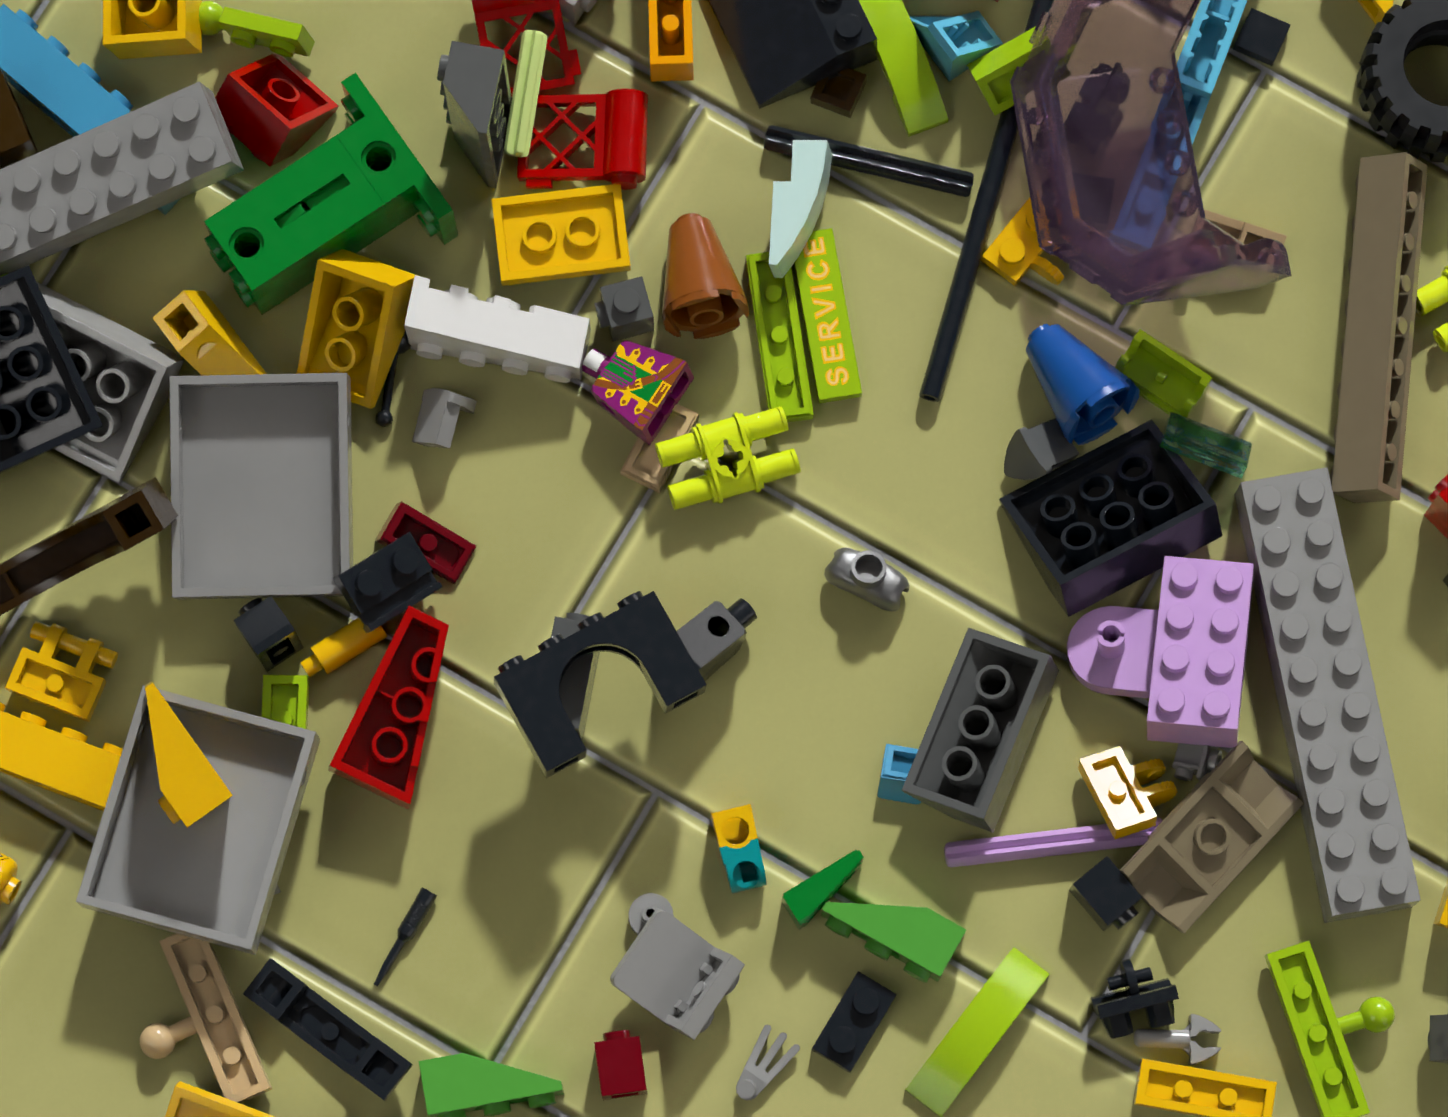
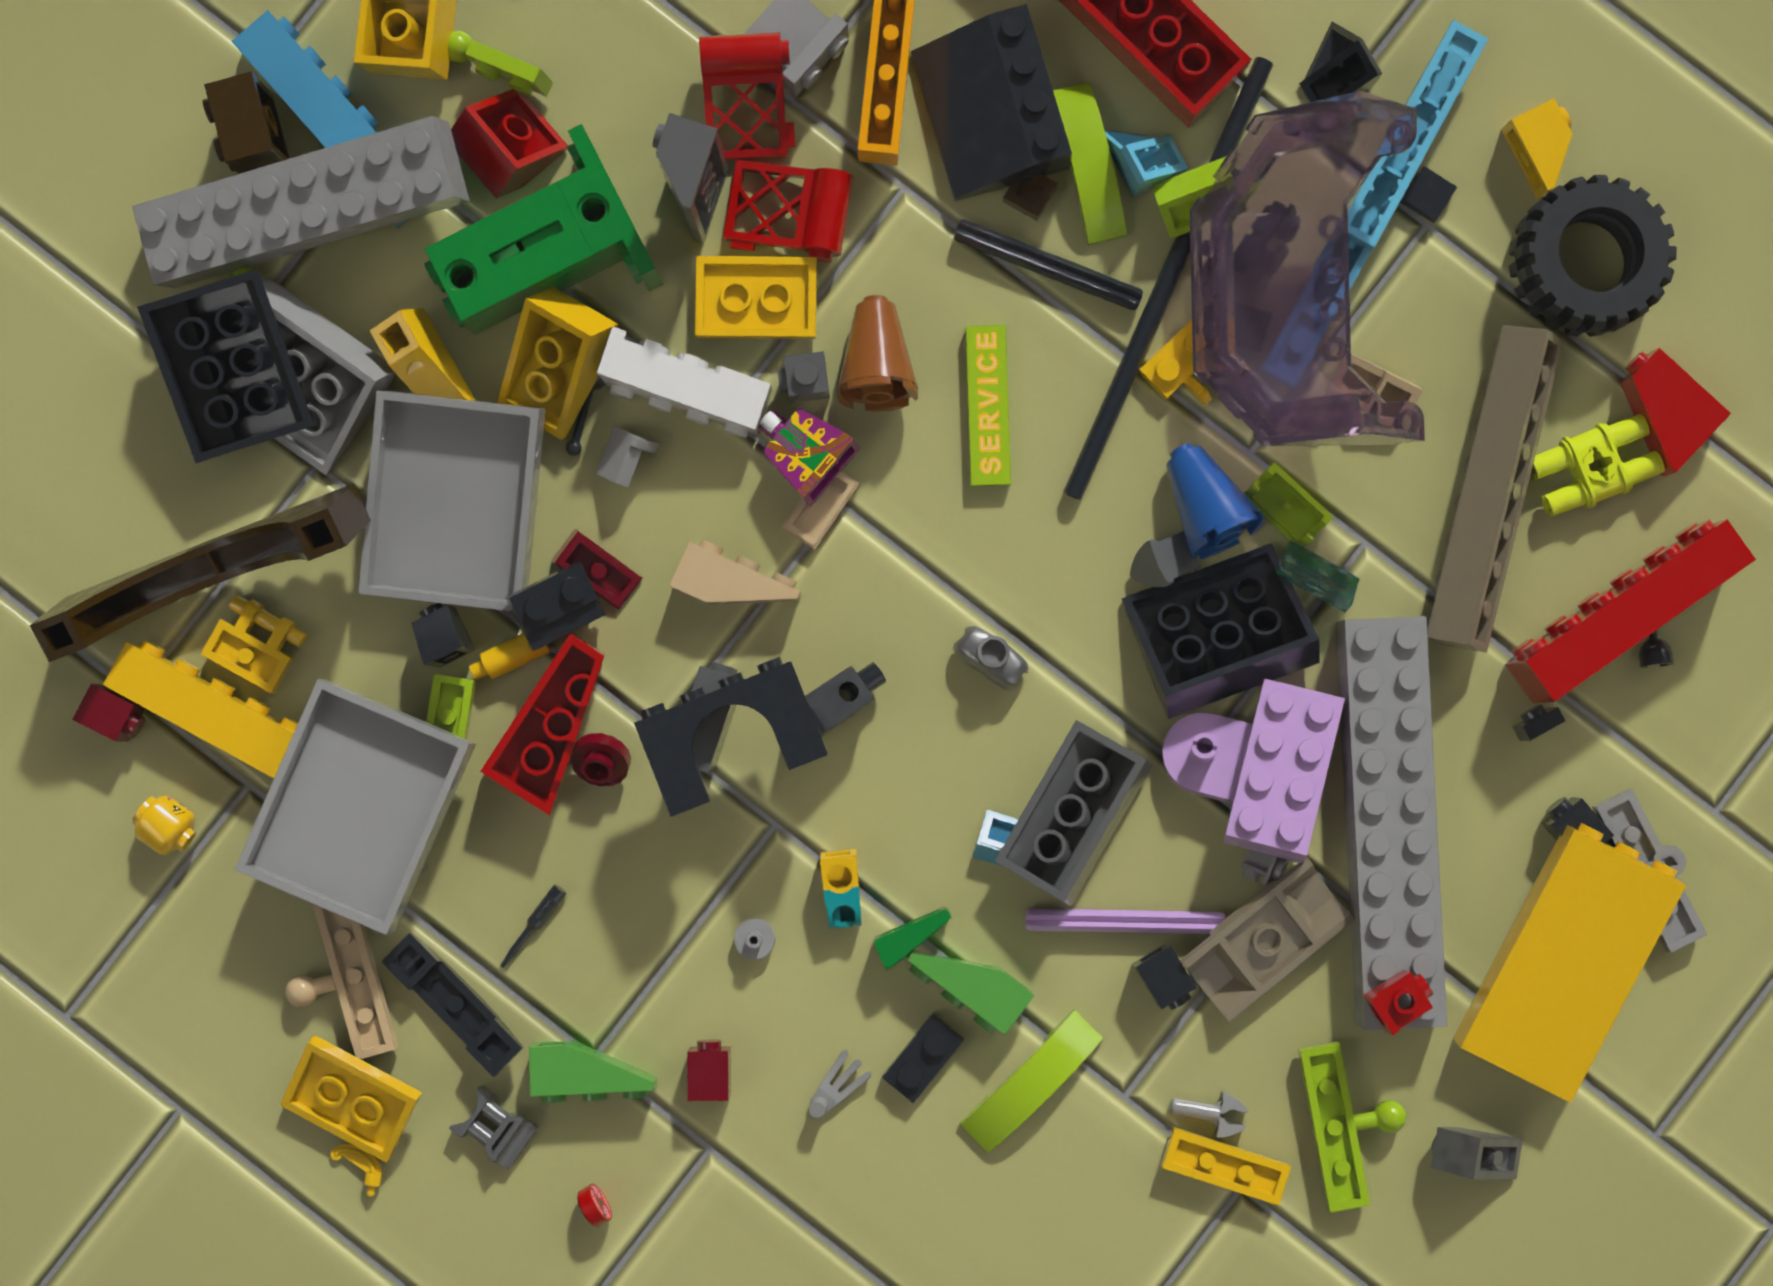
camera: 10 degrees right, 10 degrees up
yellow slope [145,682,233,828] -> none
yellowish green axle [504,30,547,158] -> none
light grey bracket [610,910,745,1040] -> none
neon yellow pin [655,406,801,510] -> none
lime tile [746,252,814,422] -> none
light aqua slope [769,140,832,278] -> none
yellow hinge [1078,746,1178,840] -> none
black hips [1090,959,1179,1039] -> none
none -> dark red plate [570,733,632,787]
none -> tan slope [669,539,802,605]
none -> red brick [1362,969,1434,1035]

